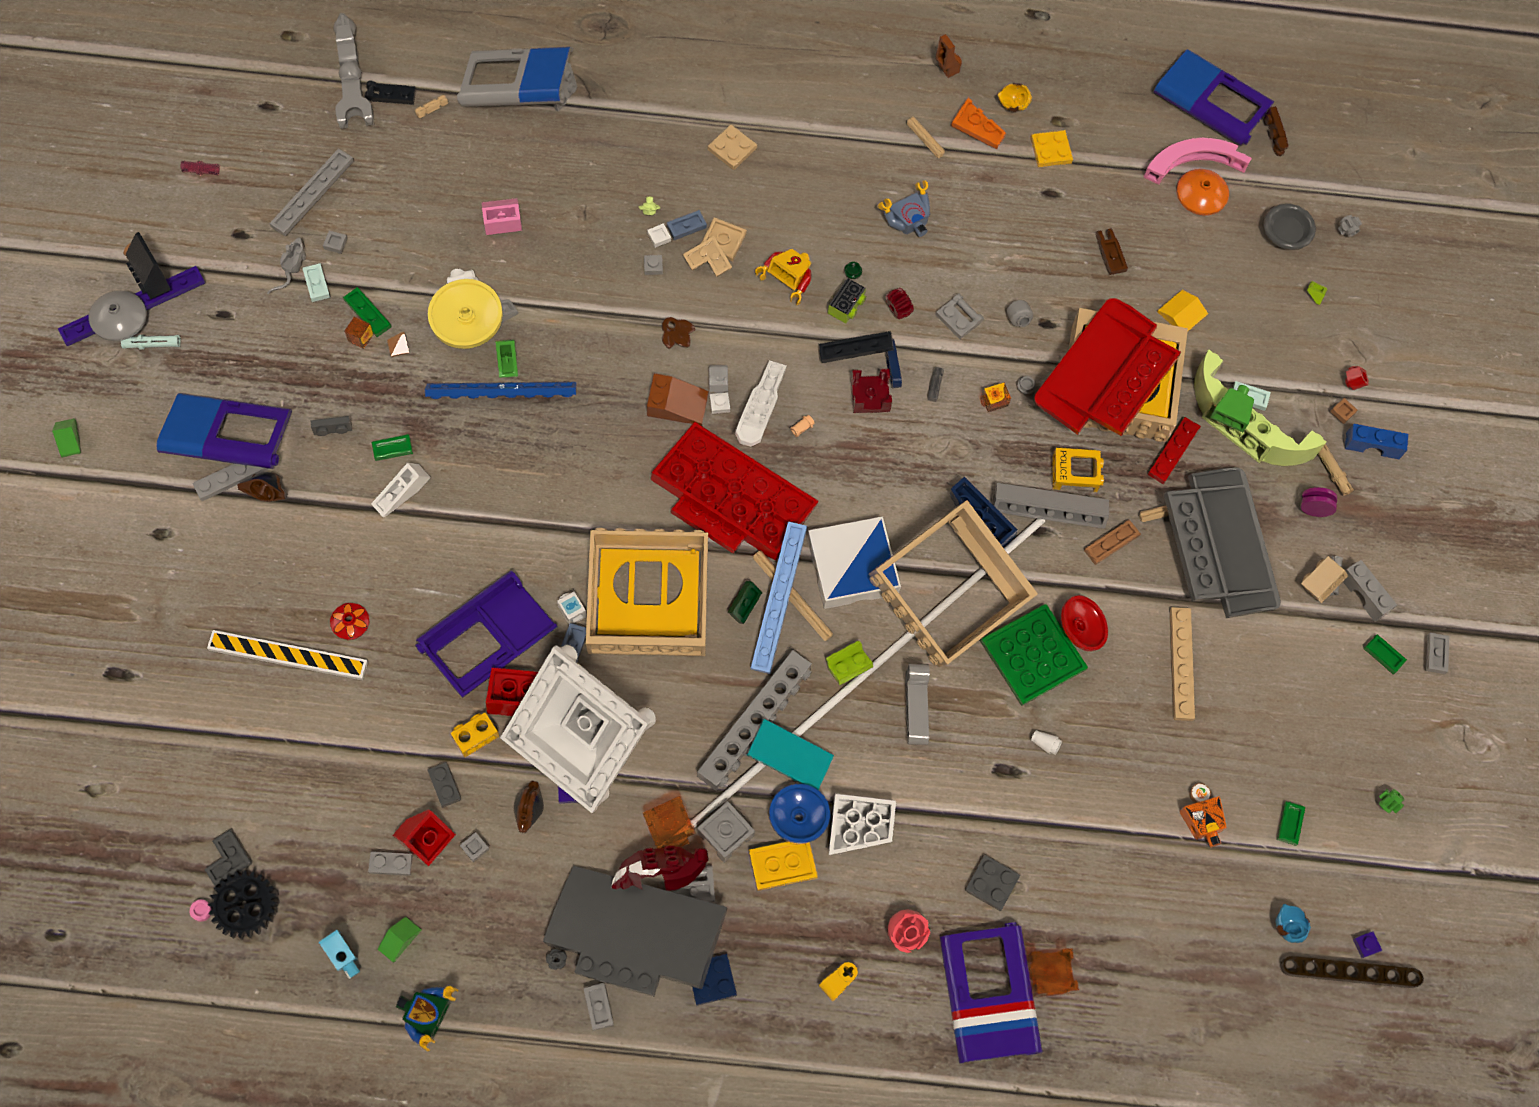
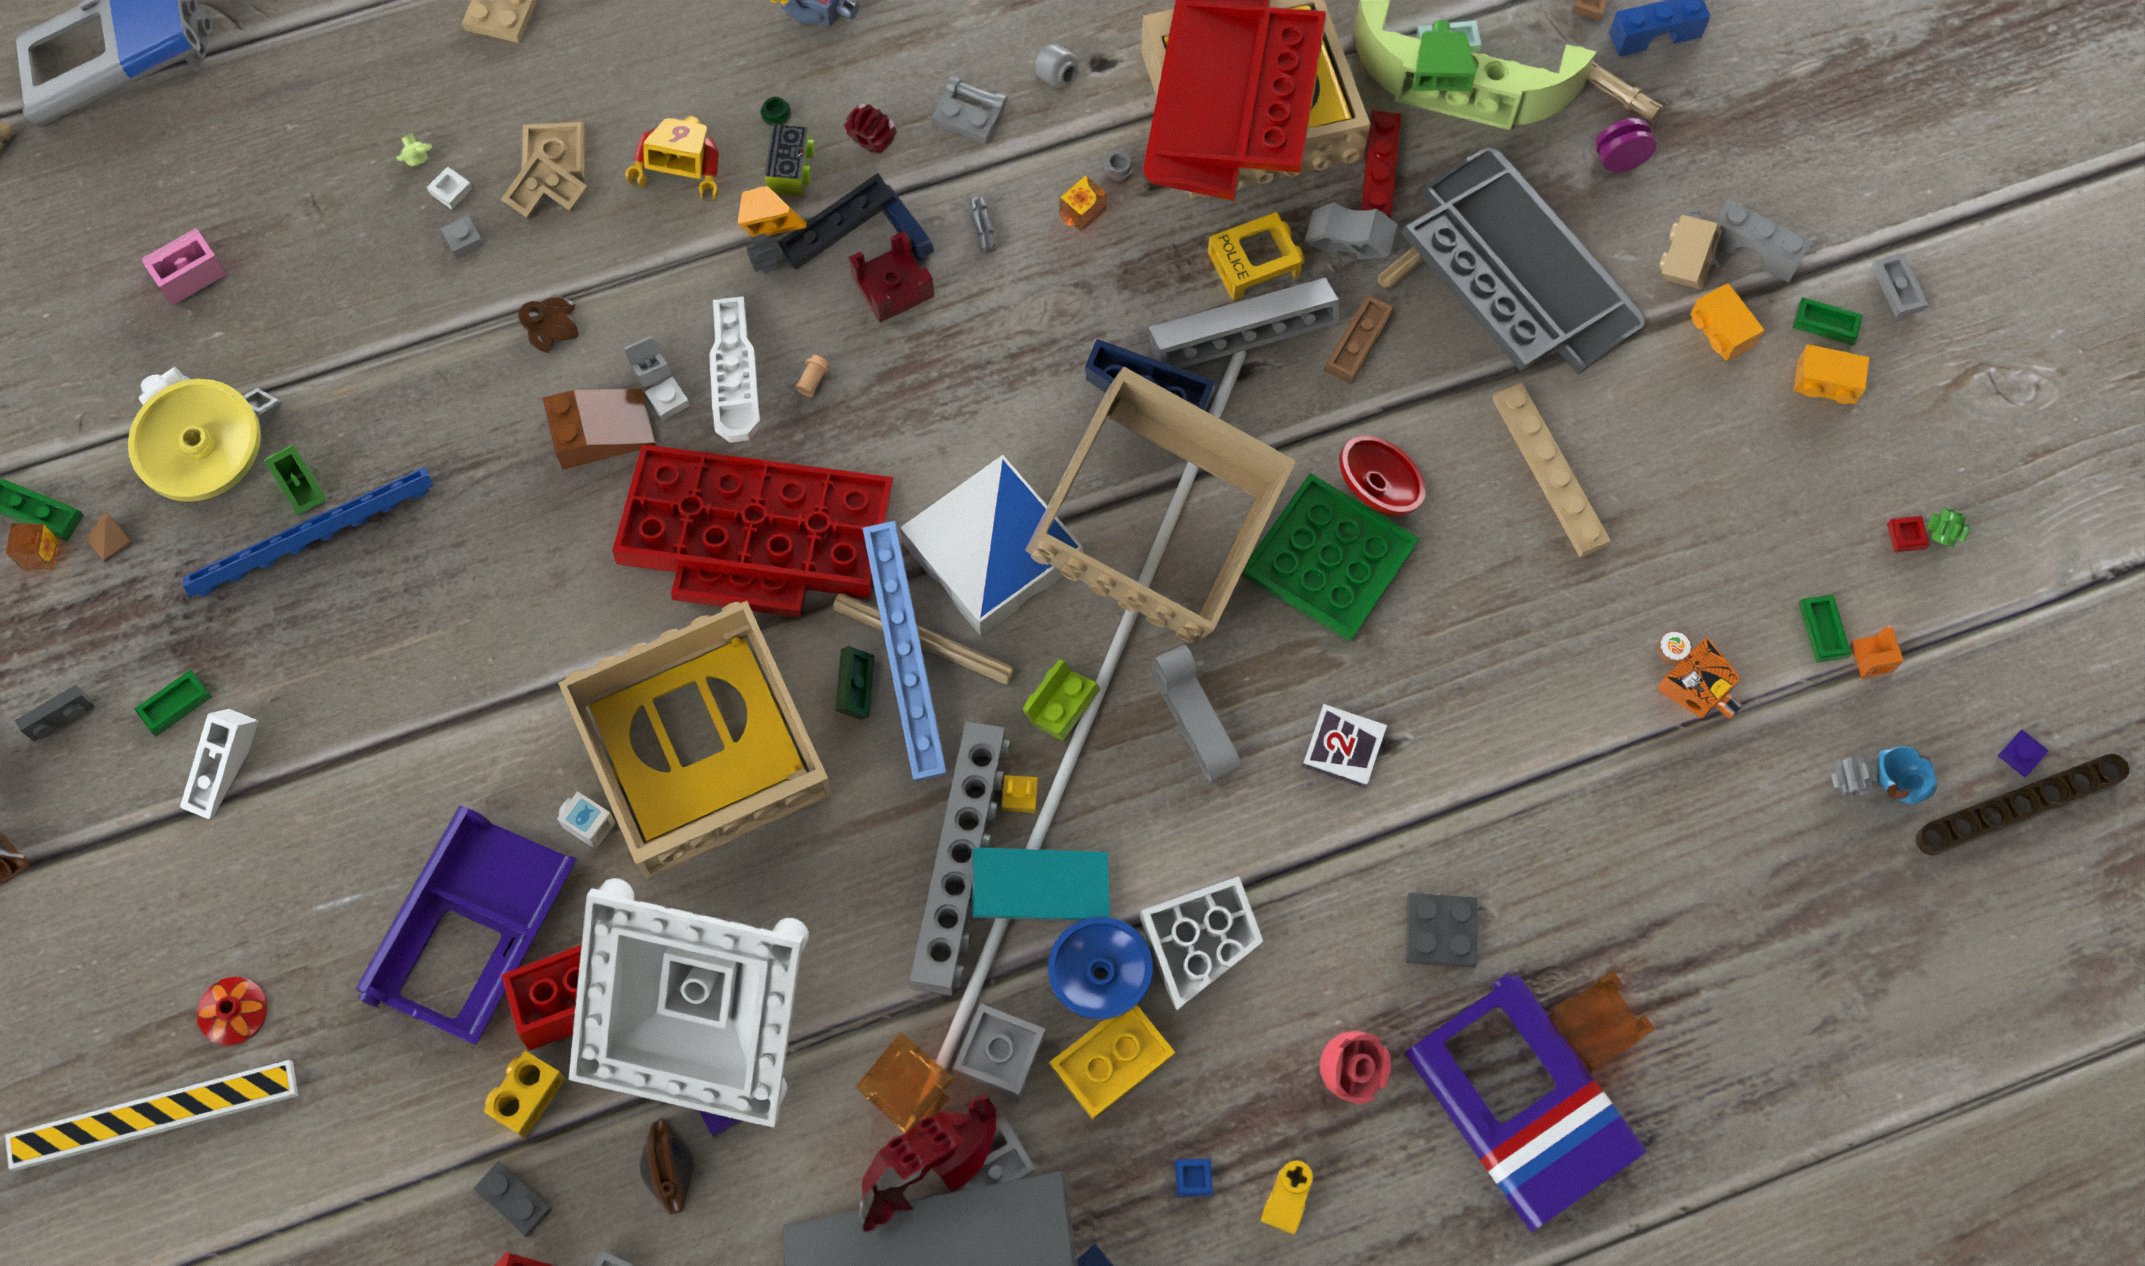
camera: 20 degrees left, 0 degrees up
sand blue plate [561,623,586,663] -> none
sand blue plate [667,210,707,240] -> none
white cone [1031,730,1062,755] -> none
none -> light orange slope [737,186,807,237]
none -> dark grey gear [746,233,784,274]
none -> yellow tile [1002,775,1038,813]
none -> blue tile [1175,1158,1213,1198]
none -> tile [1302,704,1387,788]
none -> light grey brick [1305,202,1398,259]
none -> light orange brick [1690,283,1765,362]
none -> light orange brick [1793,344,1870,404]
none -> light grey gear [1831,757,1877,798]
none -> orange panel [1850,626,1904,678]
none -> red tile [1887,516,1930,553]

